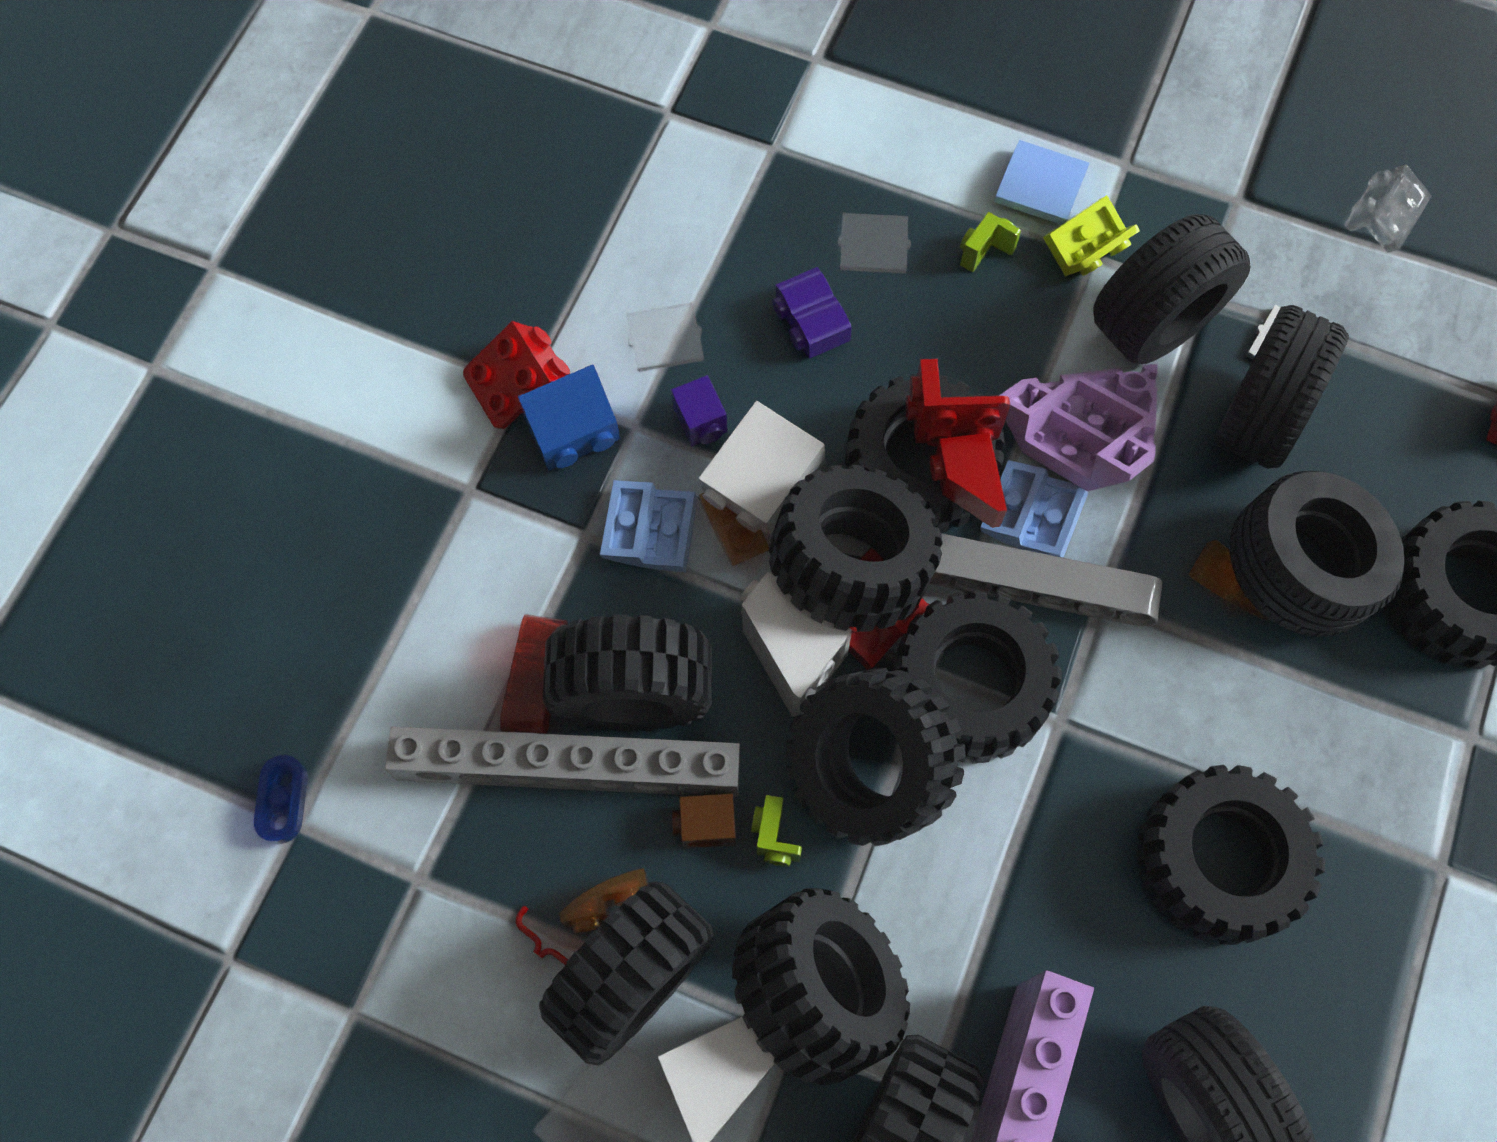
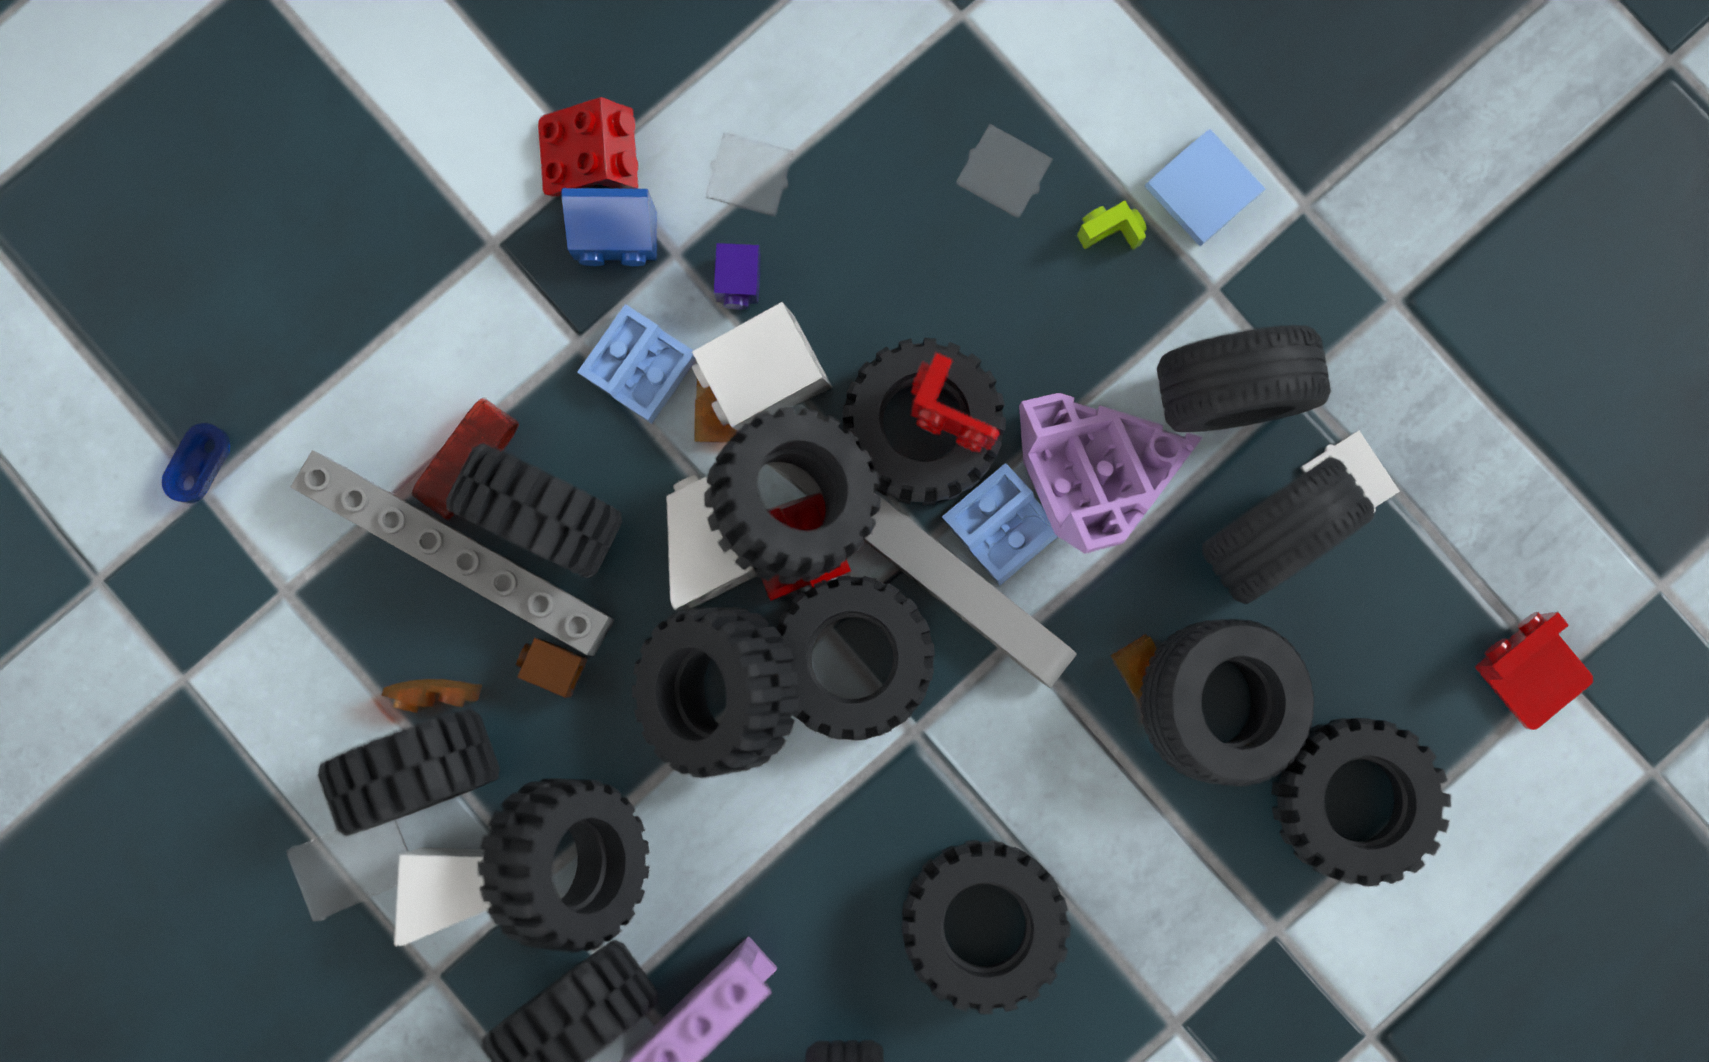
camera: 25 degrees right, 15 degrees up
red piece [515,905,568,965] -> none
lime bracket [751,795,802,867] -> none
dark purple brick [772,267,852,359] -> none
red slope [930,432,1007,528] -> none
neon yellow bracket [1043,195,1140,276] -> none
clear bracket [1344,164,1432,253] -> none

